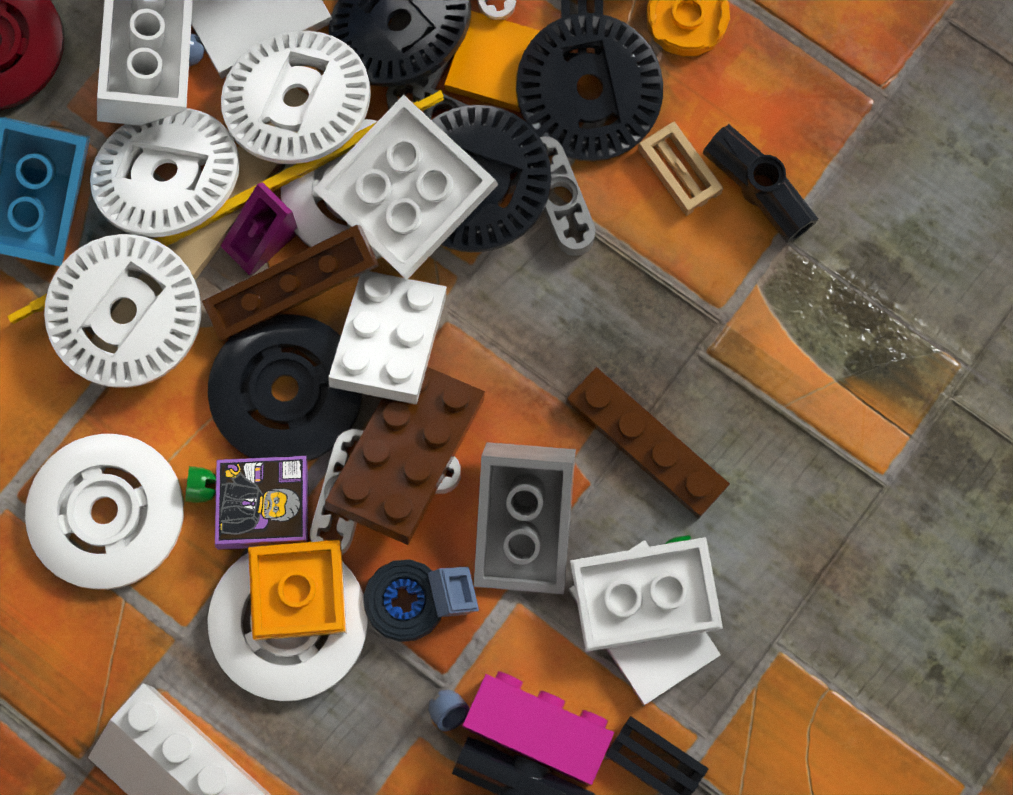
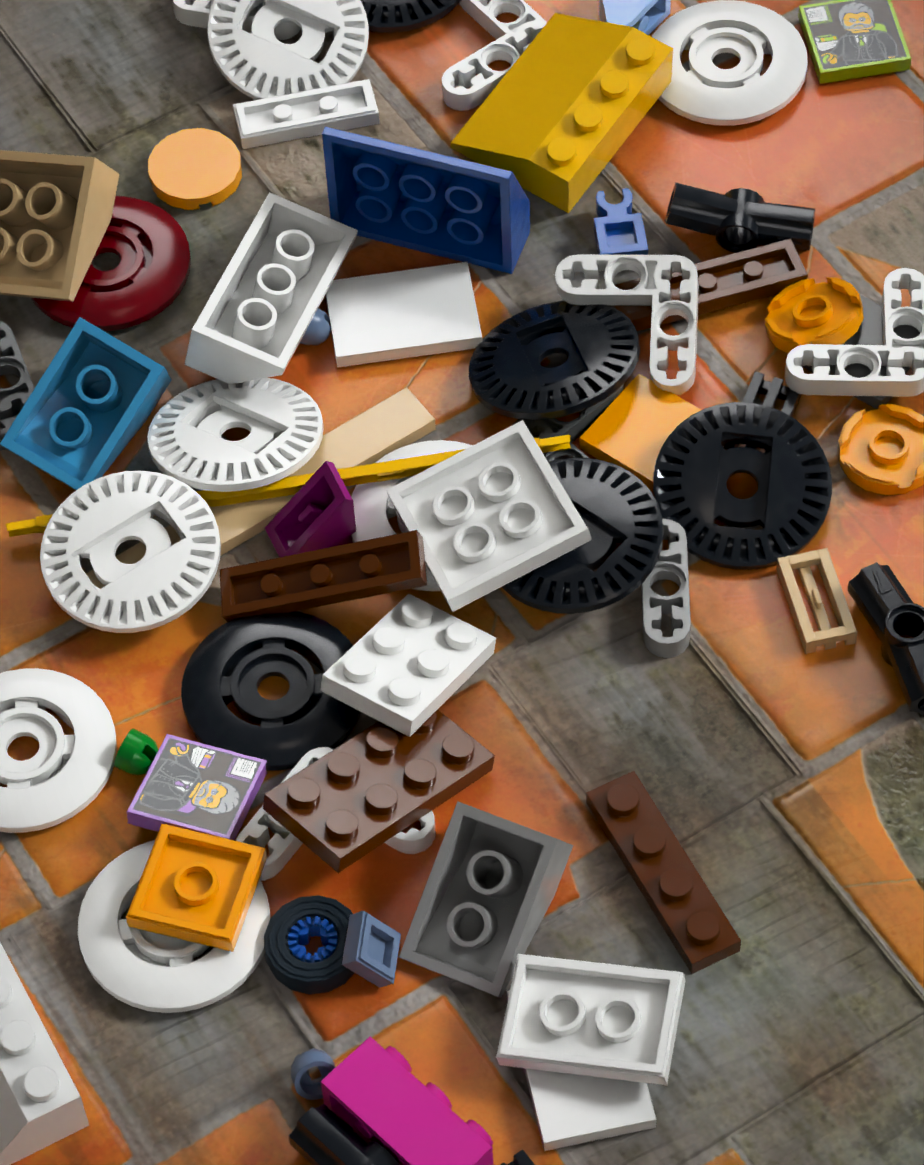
camera: 25 degrees right, 20 degrees down
white piece [221,31,371,164] -> none

